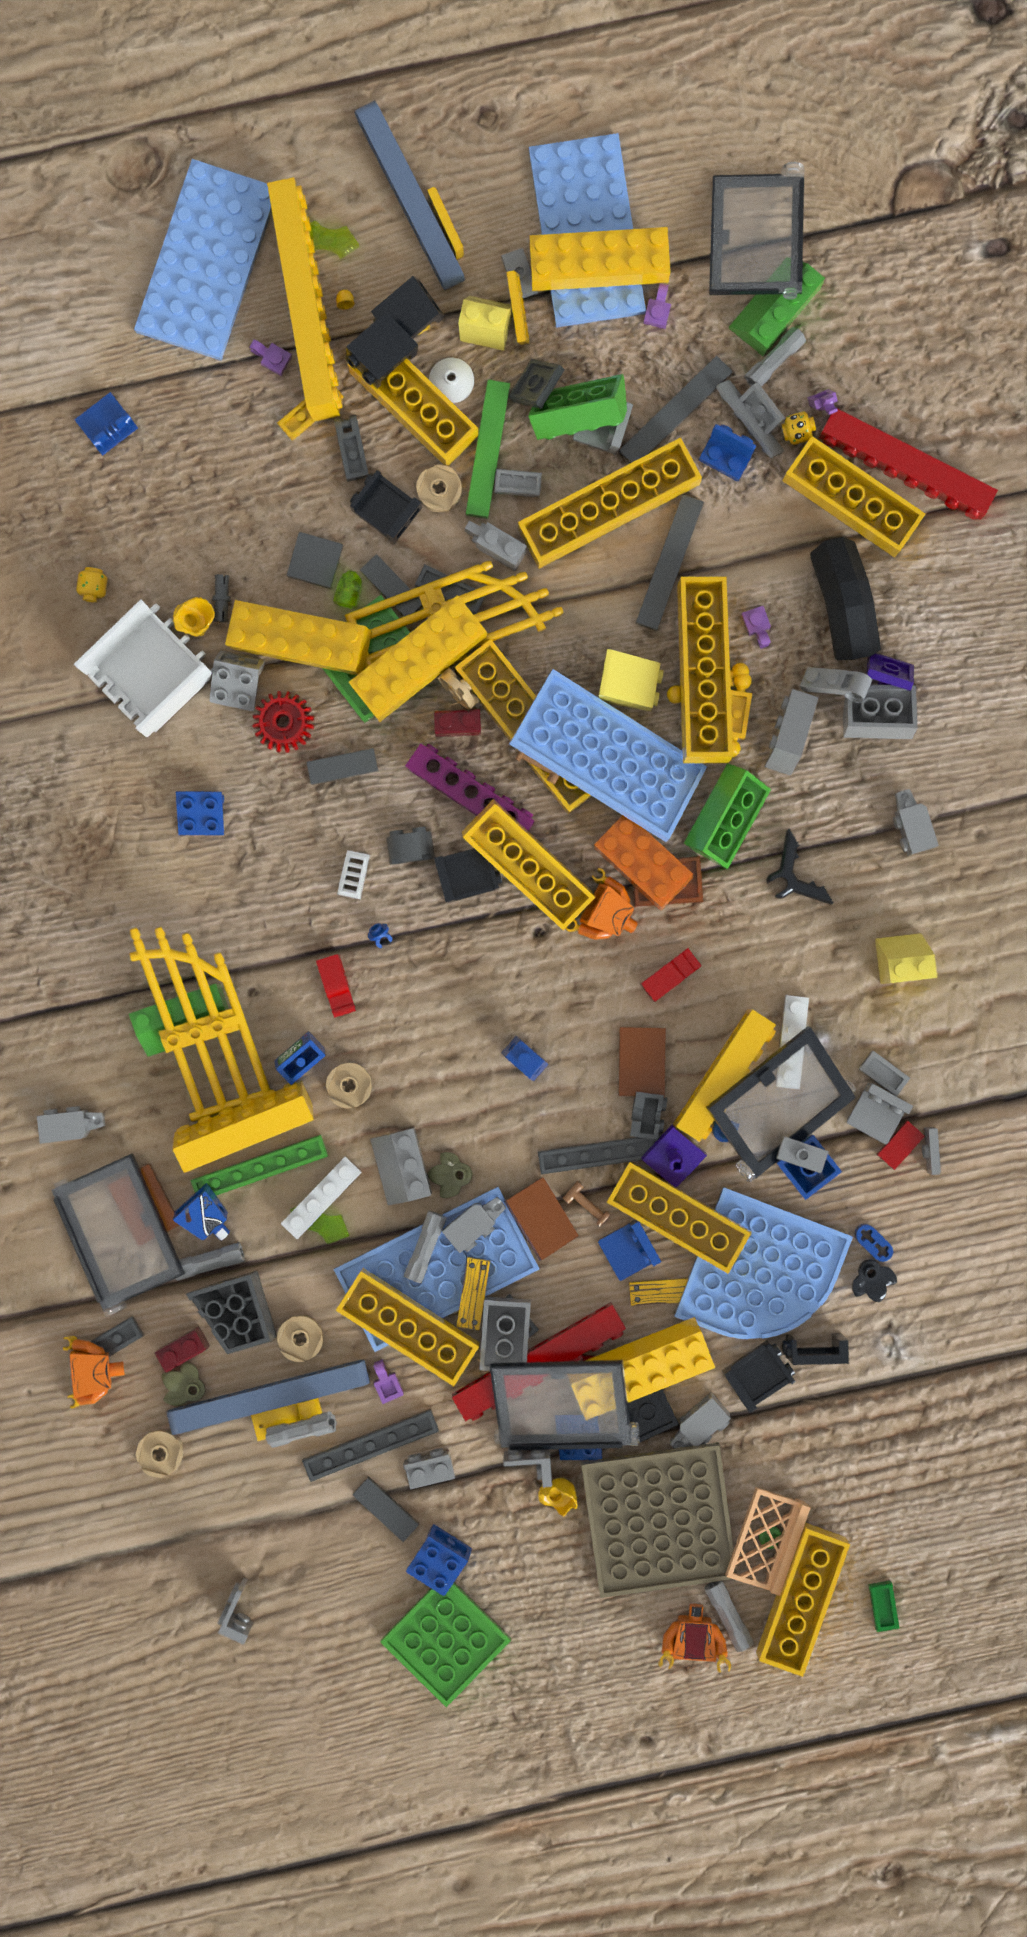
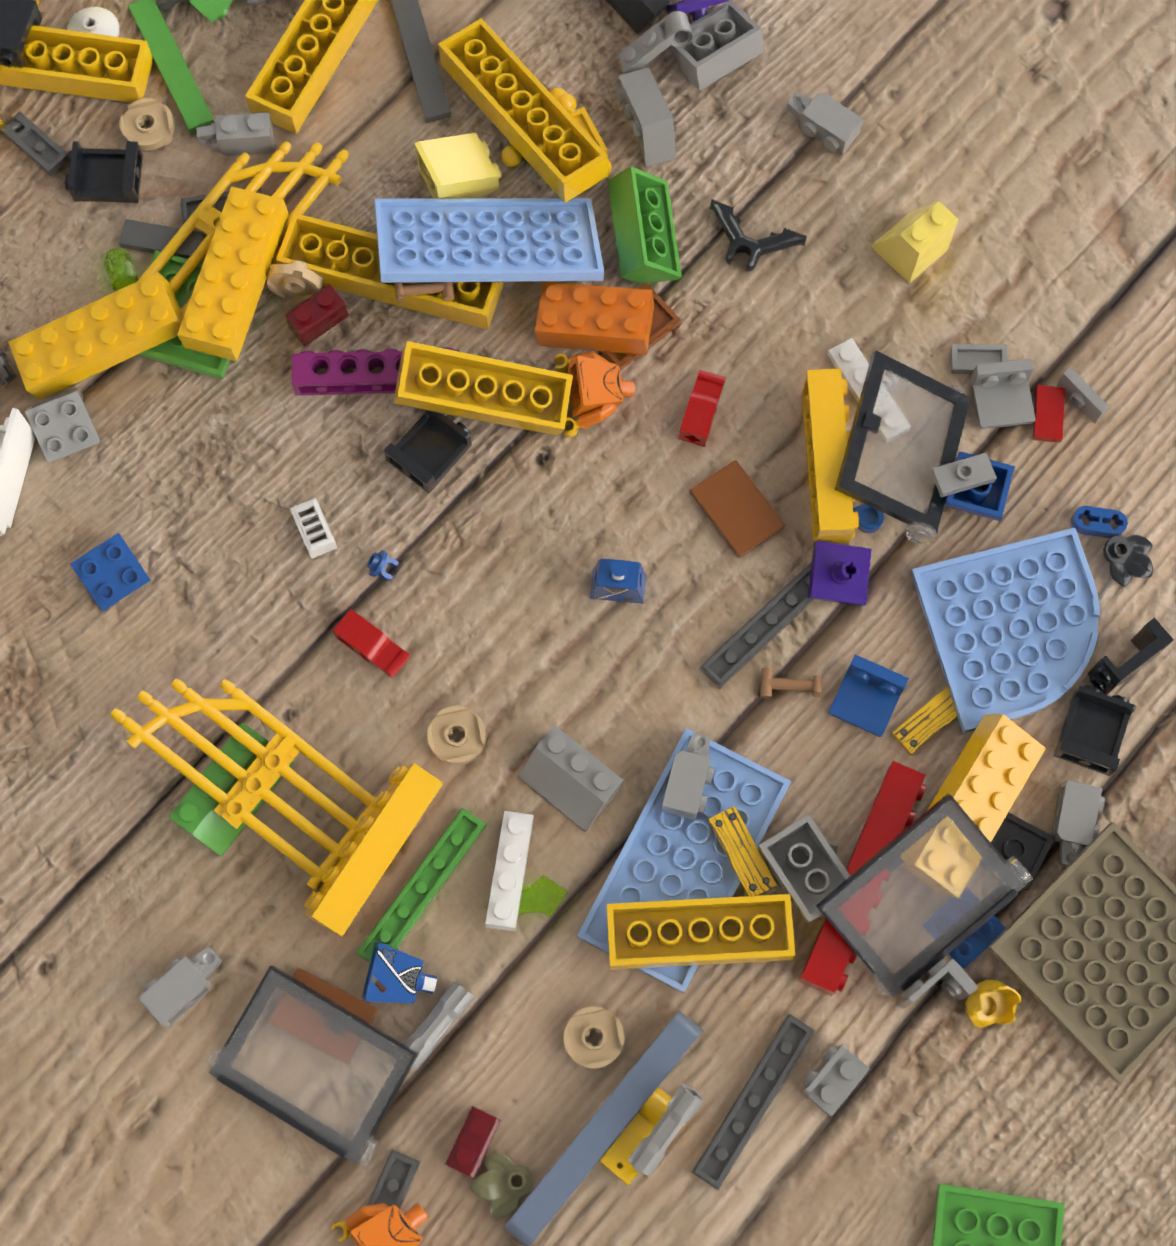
camera: 40 degrees left, 15 degrees down
dark grey wedge [186,1271,277,1354] -> none
red gear [252,691,314,753] -> none
blue brick [274,1031,326,1085] -> none
dark grey tile [287,532,343,589] -> none
dark grey tile [306,748,378,785] -> none
dark grey tile [353,1476,419,1542] -> none
medium lavender plate [373,1359,404,1404] -> none
dark grey cylinder [386,827,435,865] -> none
light grey axle [404,1211,447,1283] -> none
blue bracket [406,1524,472,1596] -> none
olive plate [428,1152,473,1198] -> none
light grey plate [494,469,542,498] -> none
dark orange tile [504,1177,579,1261] -> none
yellow brick [607,1162,752,1274] -> none
dark grey cylinder [630,1091,667,1140] -> none
medium lavender plate [741,606,771,649] -> none

